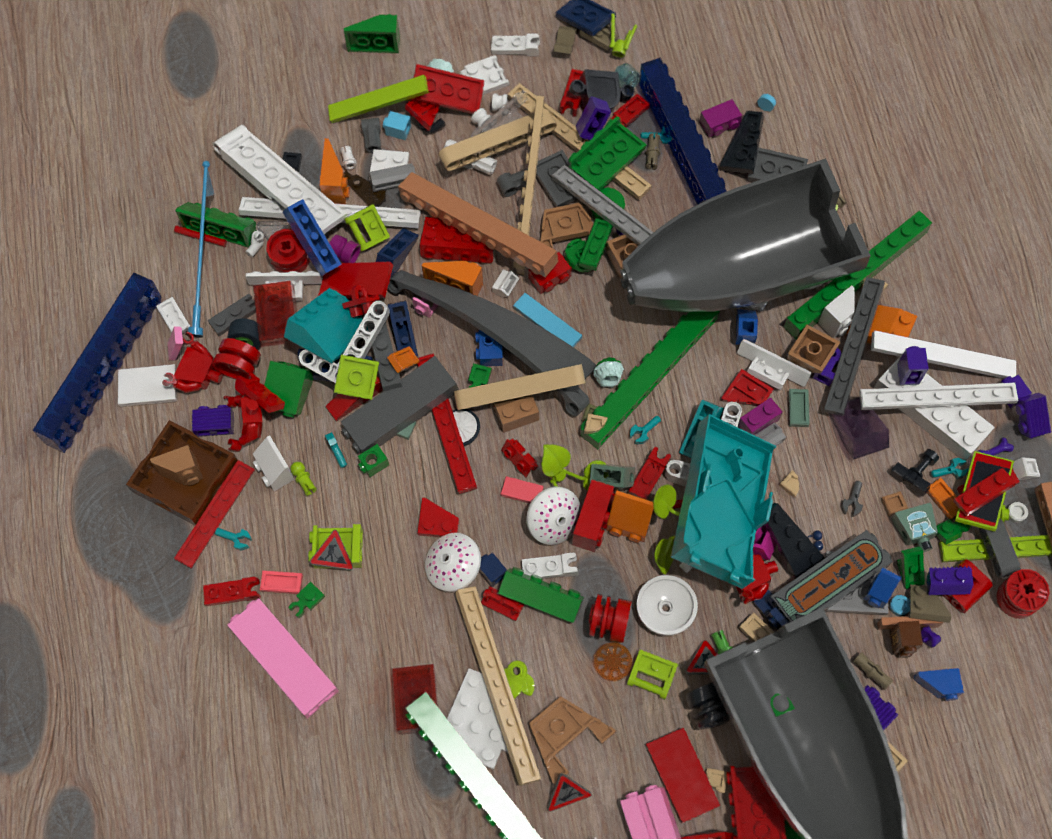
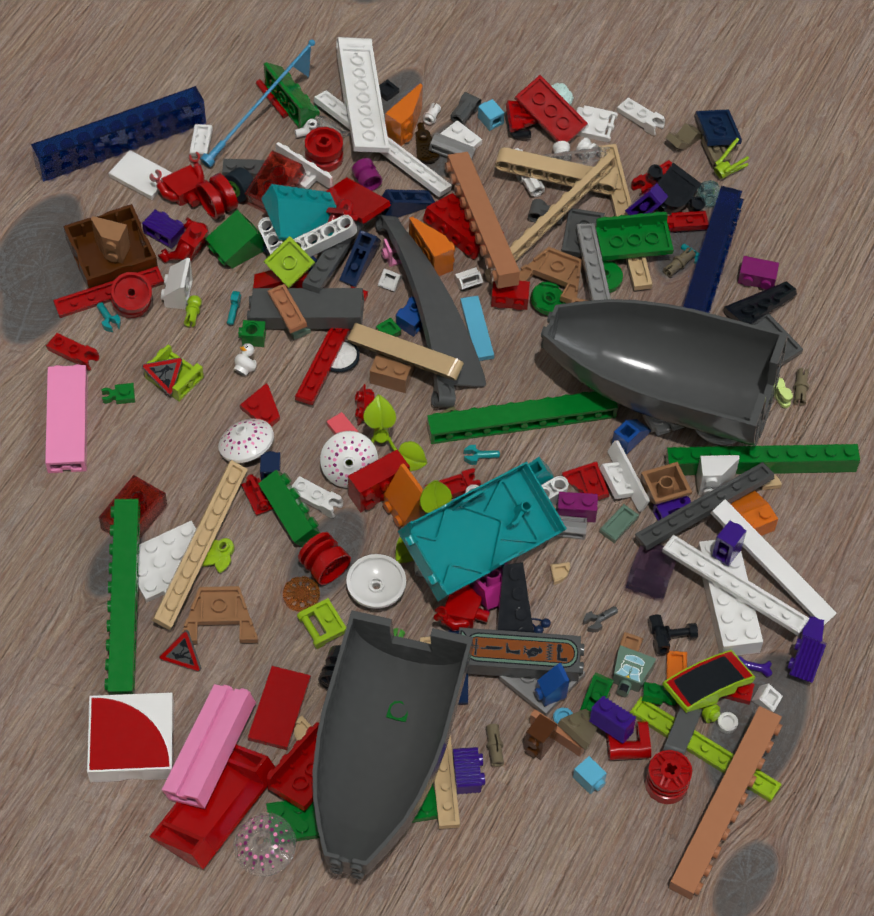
camera: 35 degrees right, 10 degrees down
bright pink tile [167,326,183,360] -> none
red plate [235,373,285,413] -> none
coral tile [260,570,303,594] -> none
blue brick [282,199,341,276] -> none
lime tile [328,75,428,123] -> none
green slope [343,14,400,53] -> none
lime plate [344,204,390,251] -> none
orange tile [387,347,420,373] -> none
green tile [579,218,613,271] -> none
tan tile [584,414,607,434] -> none
sand green torso [590,464,635,488] -> none
light aqua piece [594,357,624,388] -> none
medium azure tile [757,94,776,111] -> none
blue slope [913,668,964,701] -> none
dark purple piece [921,626,941,648] -> none
teal bar [931,458,969,479] -> none
red plate [954,468,1016,517] -> none
none -> red wheel [111,272,152,318]
none -> white animal [233,344,257,376]
none -> nougat tile [268,284,307,334]
none -> white slope [378,269,403,292]
none -> medium azure brick [573,756,607,794]

